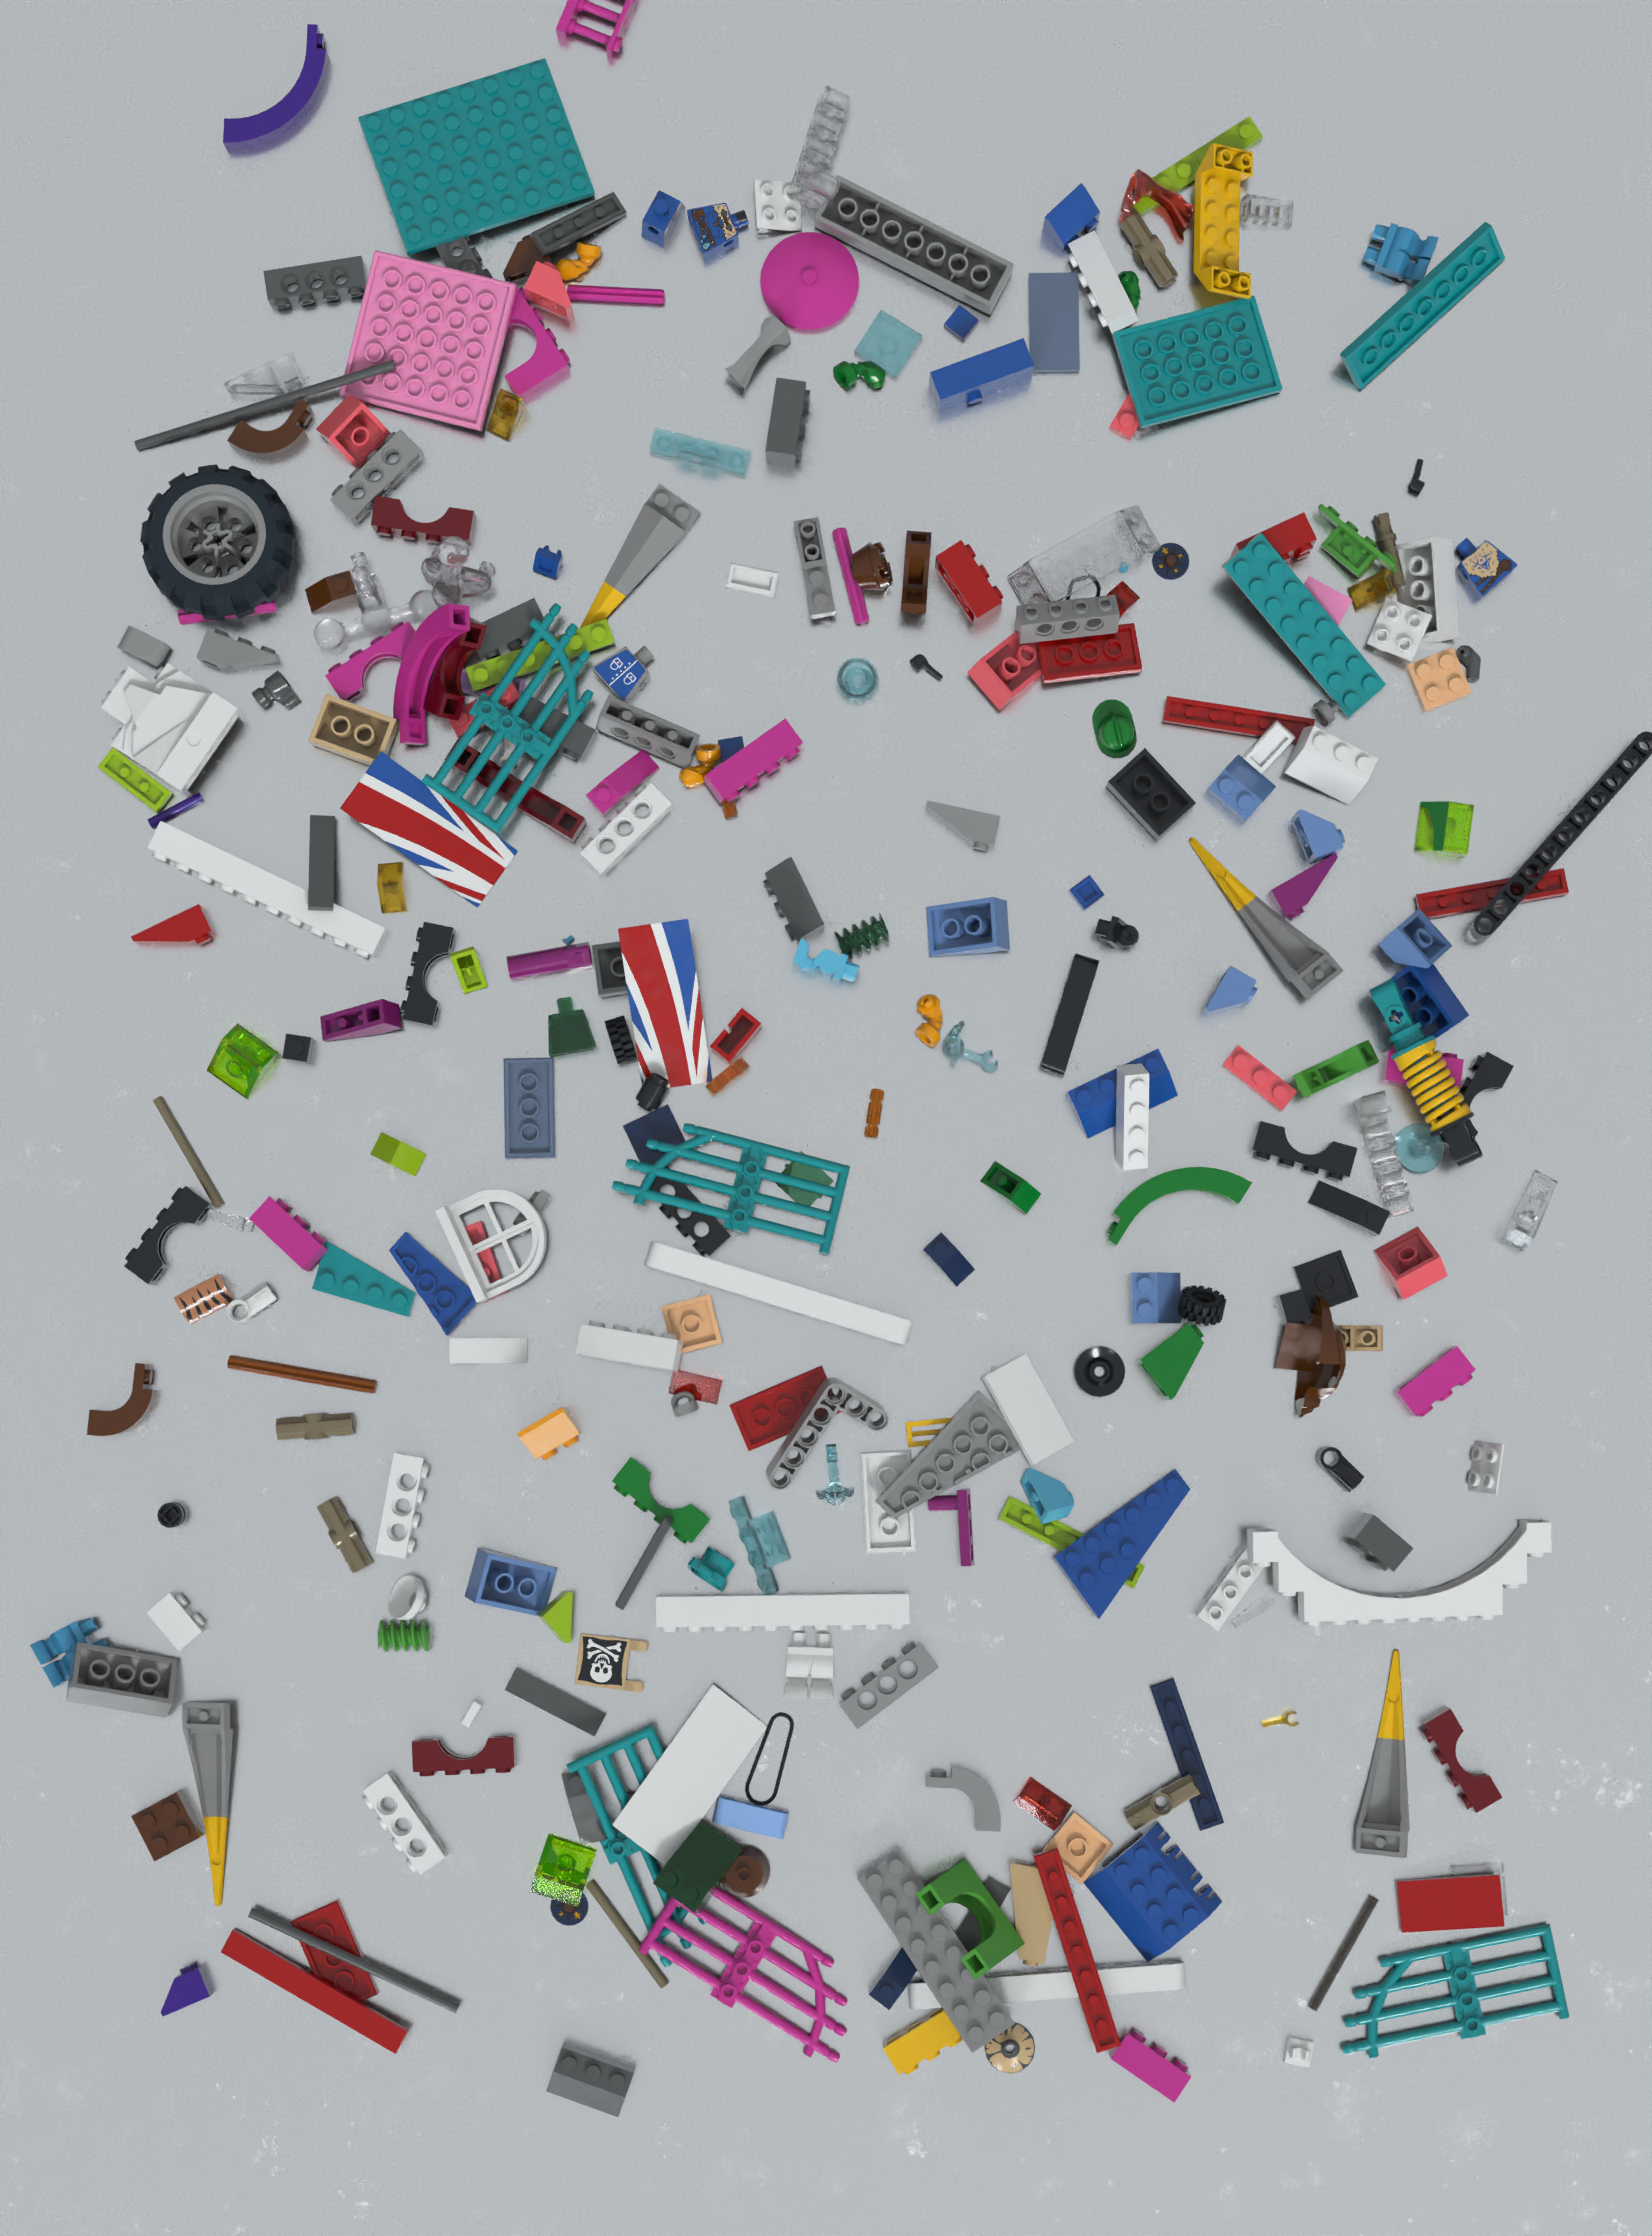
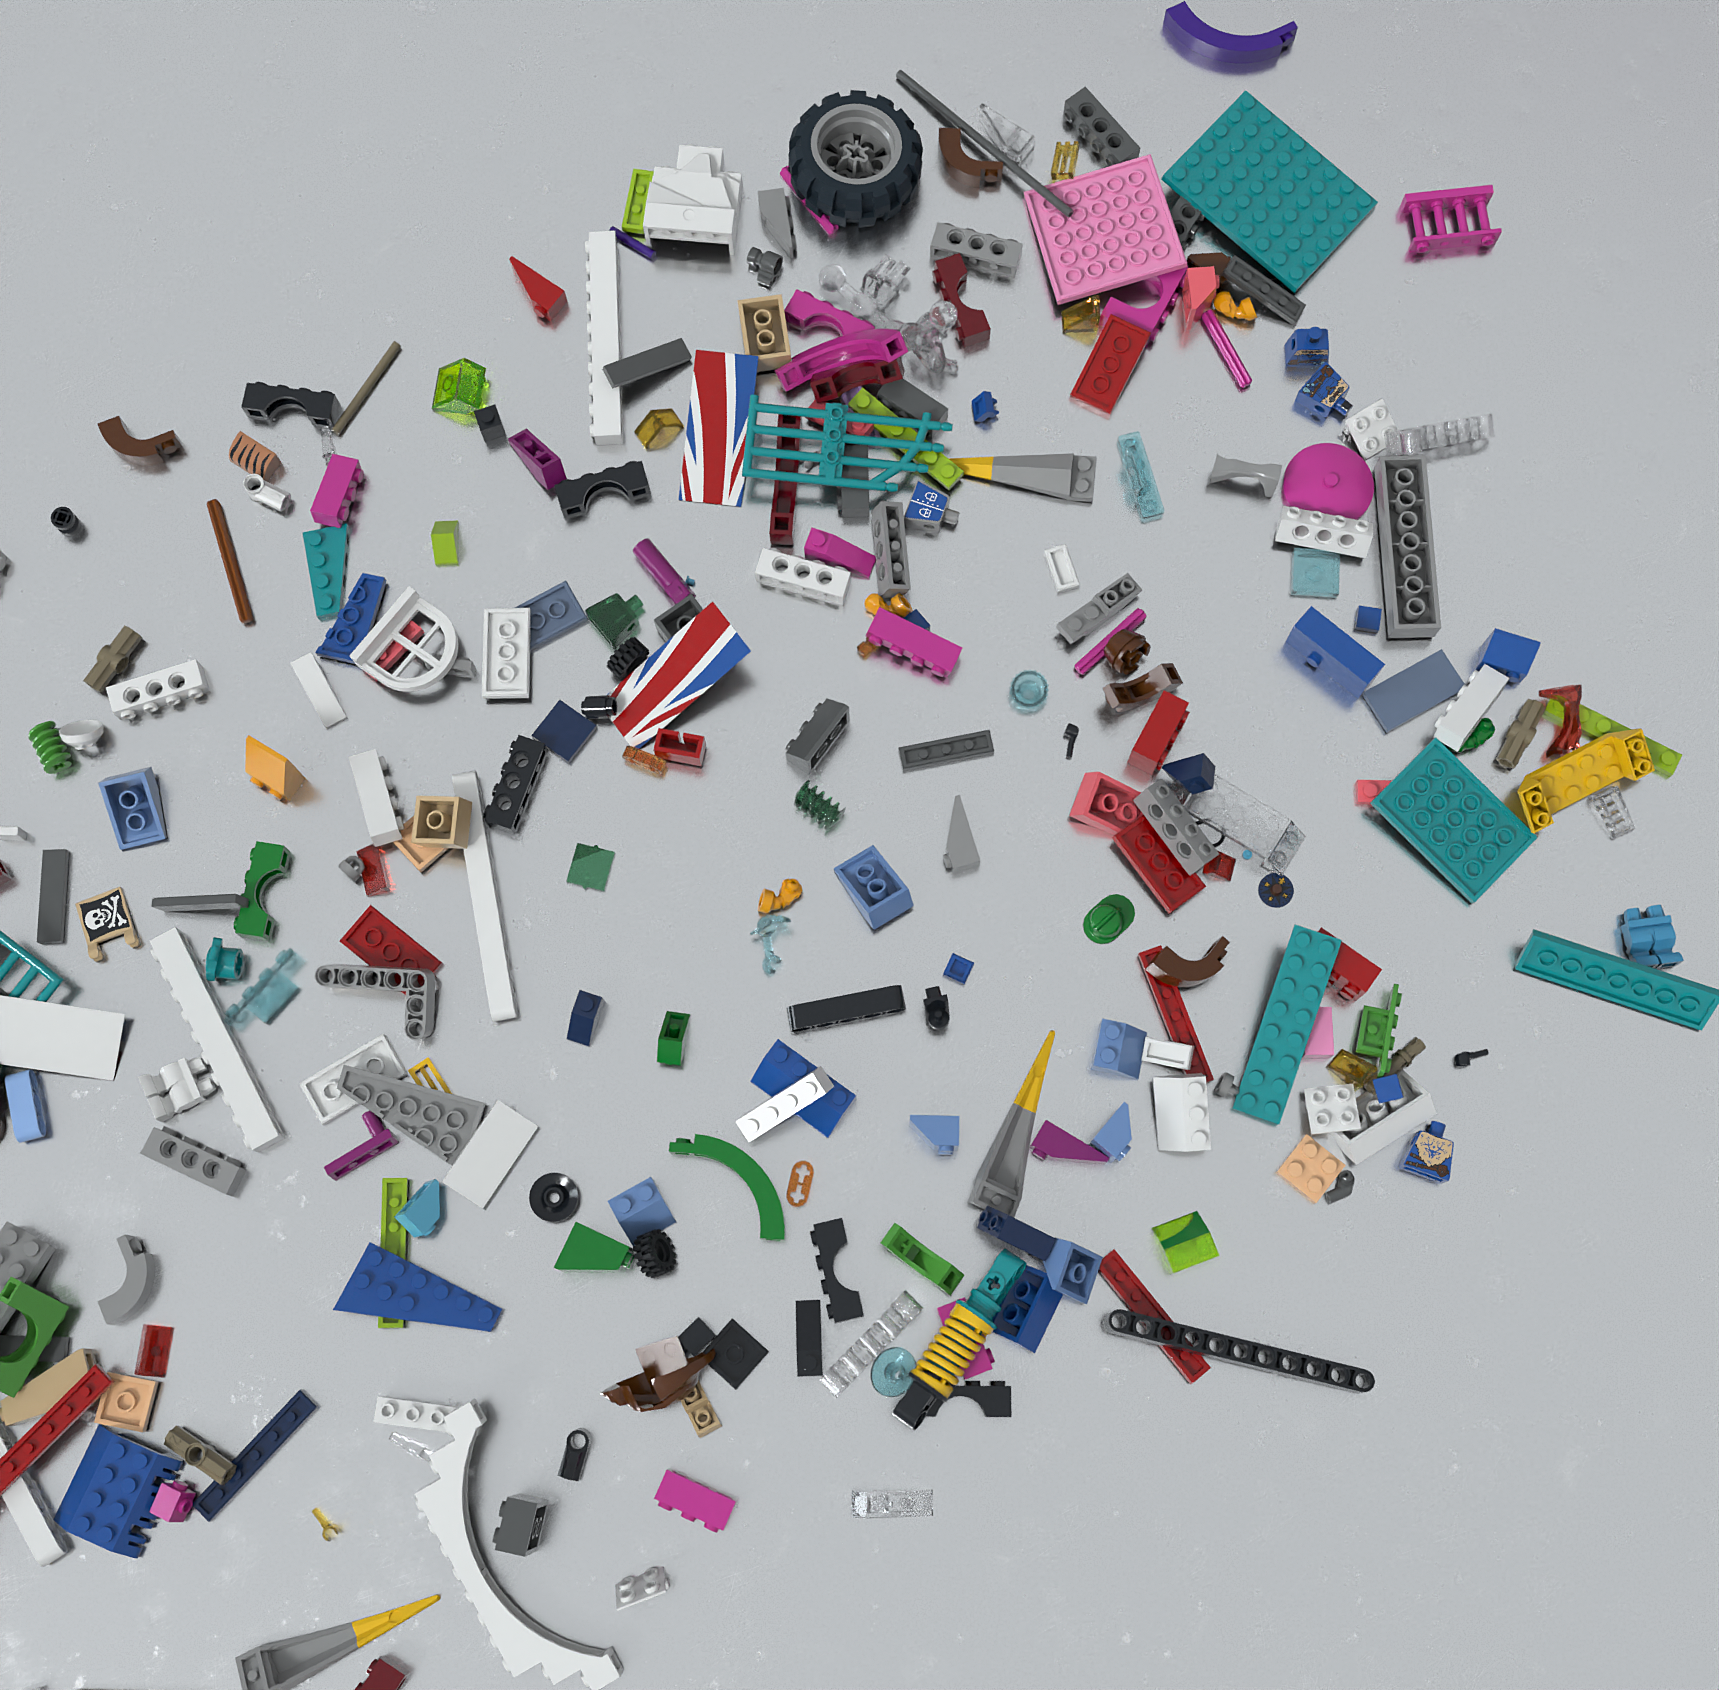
camera: 60 degrees right, 10 degrees down
light grey beam [117,626,171,669] -> none
dark tan piece [276,1413,354,1440] -> none
reddish brown slope [305,570,360,614] -> none
coral slope [316,394,391,468] -> none
lime slope [450,946,488,994] -> none
lime slope [537,1591,573,1643] -> none
teal piece [612,1123,850,1255] -> none
black piece [745,1713,794,1806] -> none
dark grey brick [765,377,811,466] -> none
medium azure hips [792,938,860,983] -> none
clear light blue piece [816,1444,854,1506] -> none
green arm [833,361,886,388] -> none
clear orange axle [864,1089,884,1138] -> none
black brick [1106,748,1196,840] -> none
coral plate [1222,1045,1297,1111] -> none
coral slope [1374,1227,1448,1300] -> none
none -> dark pink brick [150,1480,196,1522]
none -> tan brick [411,796,472,849]
none -> white tile [482,608,531,699]
none -> clear orange beam [786,1161,814,1208]
none -> dark grey tile [898,730,994,772]
none -> dark blue window [977,1206,1056,1262]
none -> clear yellow tile [1051,141,1079,180]
none -> red tile [1070,314,1151,415]
none -> reddish brown arch [1145,936,1230,987]
none -> dark blue slope [1162,753,1216,795]
none -> white brick [1275,506,1373,558]
none -> blue tile [1373,1073,1404,1104]

